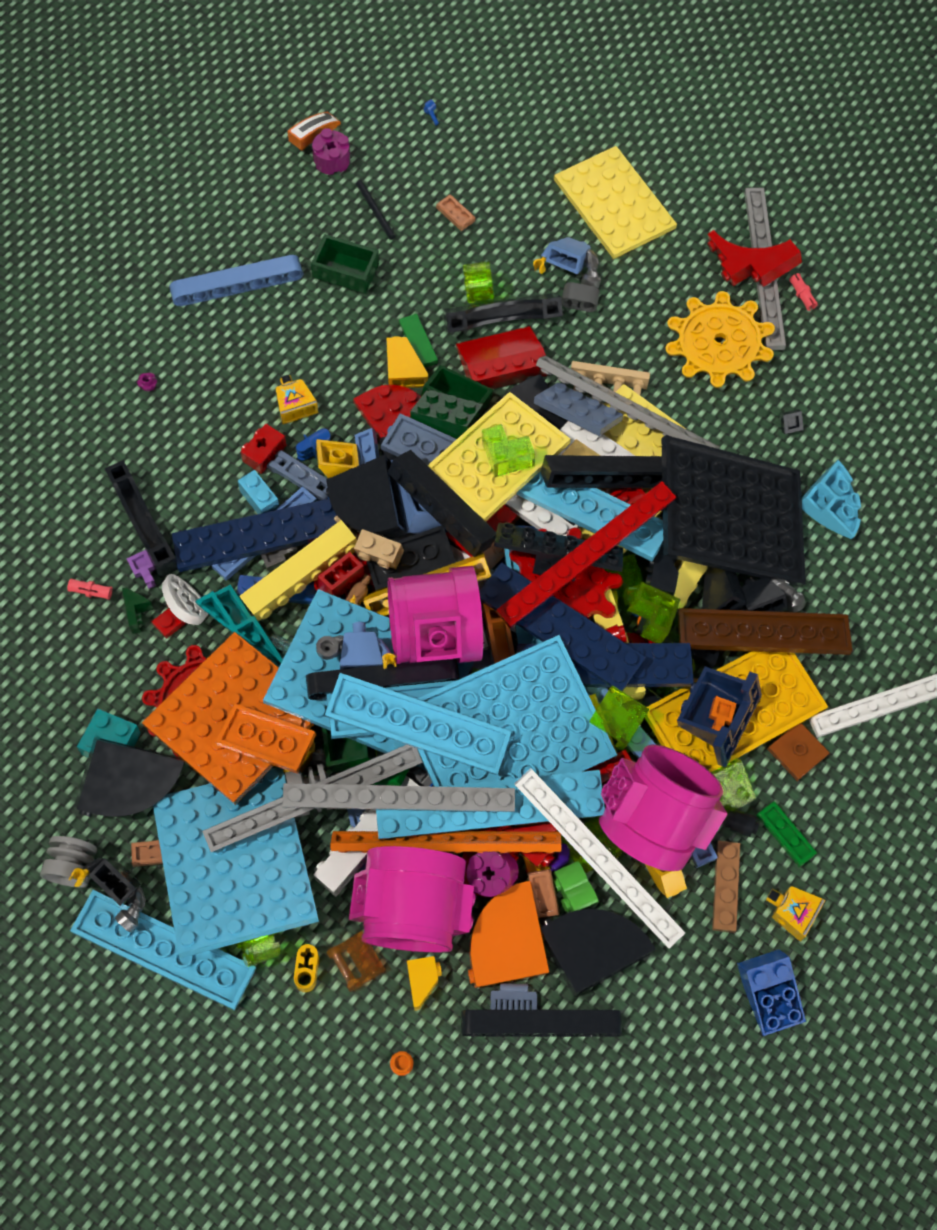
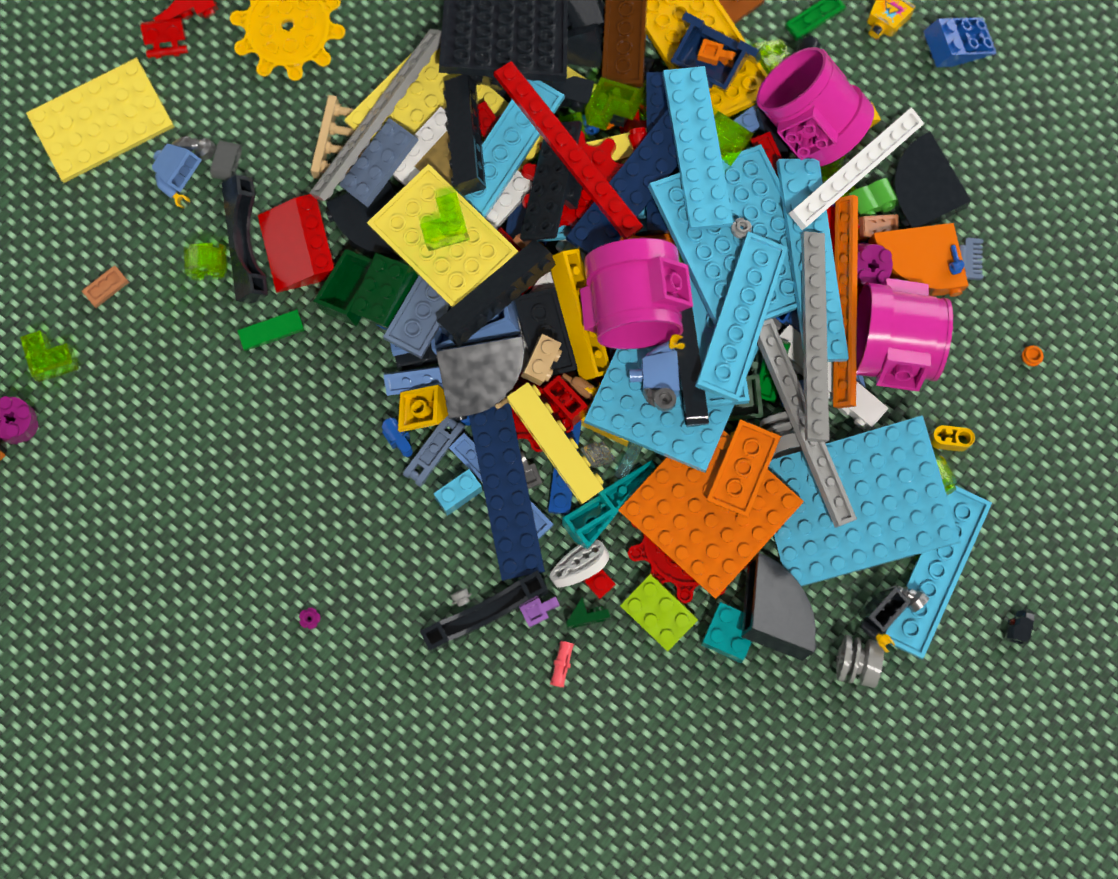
camera: 85 degrees left, 10 degrees up
nougat plate [131,840,163,867] -> none
medium blue beam [169,255,304,306] -> none
red brick [241,424,287,474] -> none
yellow torso [276,375,318,424] -> none
dark green piece [311,234,379,294] -> none
clear orange plate [327,931,386,992] -> none
red plate [353,385,421,440] -> none
black bar [356,180,396,240] -> none
yellow slope [387,336,428,388] -> none
yellow slope [407,956,442,1011] -> none
black beam [461,1010,622,1037] -> none
medium nougat plate [712,841,740,933] -> none
none -> clear neon green brick [20,330,79,383]
none -> red plate [140,18,188,59]
none -> light grey plate [451,588,472,607]
none -> clear slope [580,441,615,468]
none -> lime plate [620,574,698,652]
none -> medium azure plate [662,66,733,231]
none -> light grey plate [731,218,752,239]
none -> blue hand [949,245,965,275]
none -> black rock [1004,609,1035,645]

